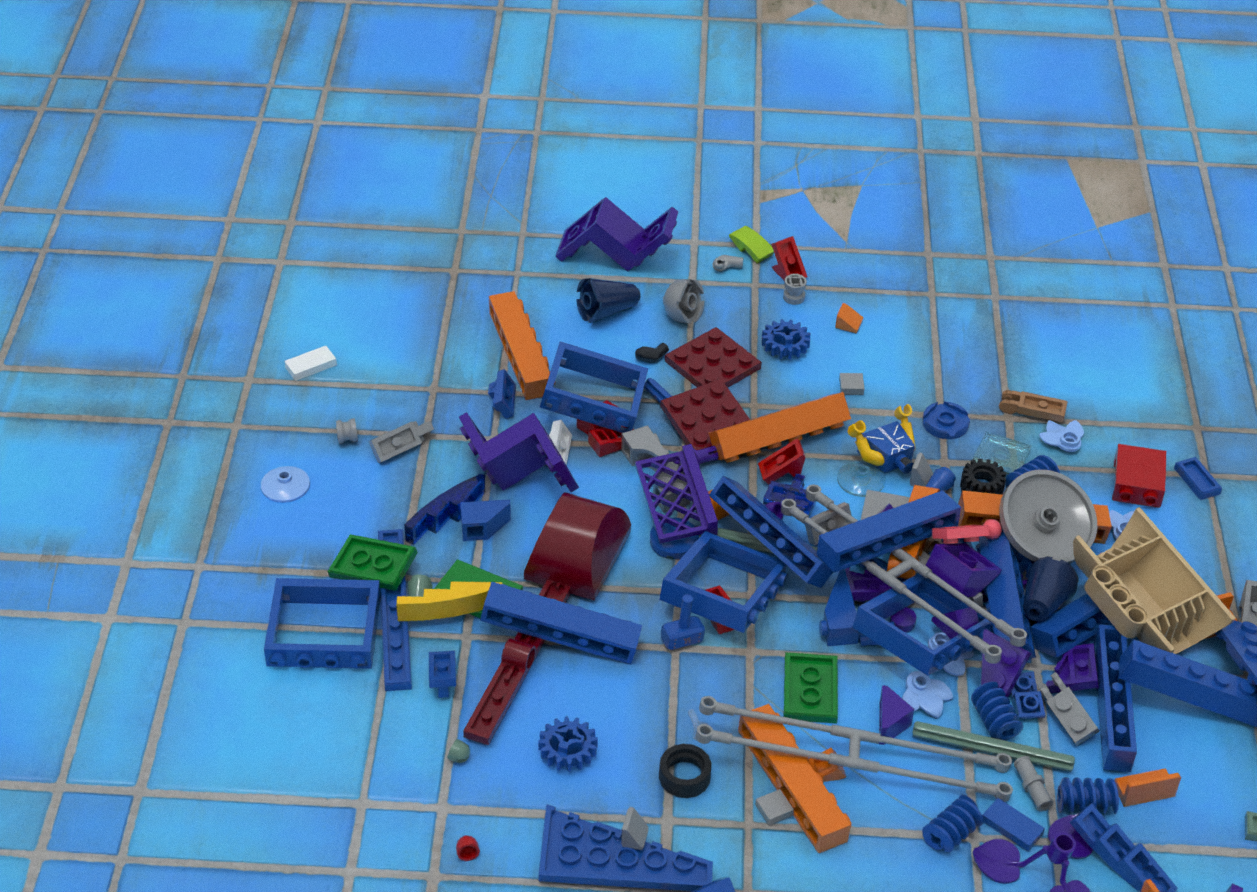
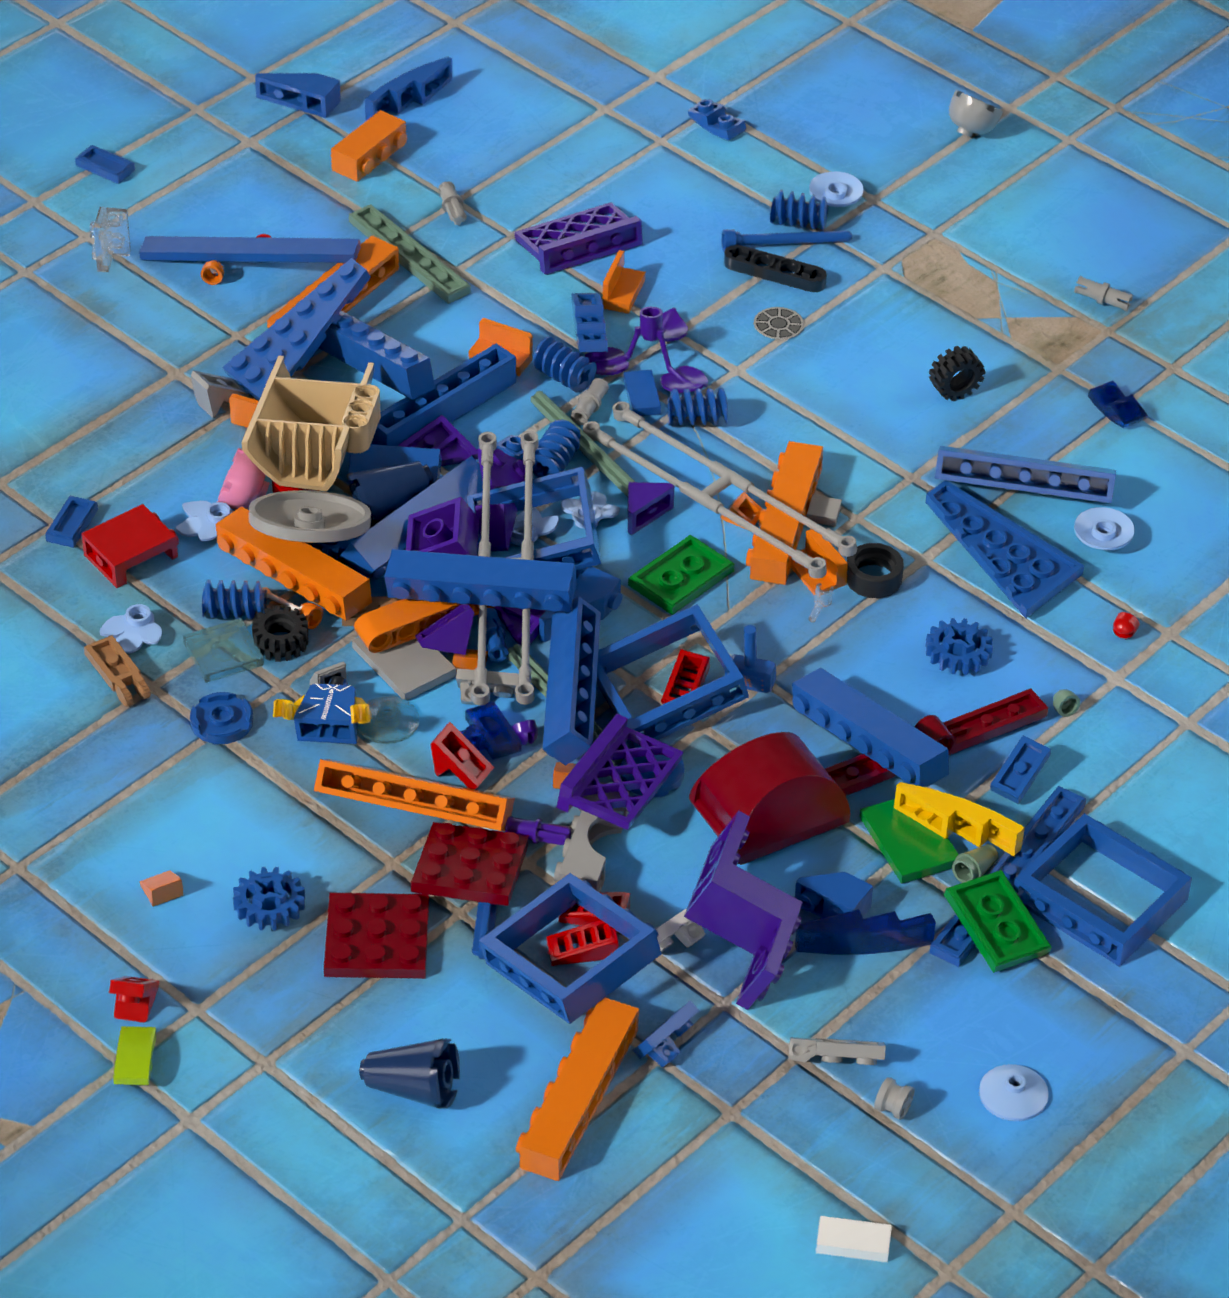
camera: 140 degrees left, 0 degrees up
dark purple bracket [555,197,678,271] -> none
light grey slope [621,807,649,850] -> none
black arm [635,343,669,363] -> none
light grey cylinder [663,279,704,324] -> none
light grey arm [713,255,744,271] -> none
light grey wheel [783,274,807,305] -> none
light grey tile [839,373,864,395] -> none
blue cone [926,467,956,492] -> none
coral plate [932,519,1002,544] -> none
light grey hinge [1037,672,1100,746] -> none
none -> orange panel [791,529,848,596]

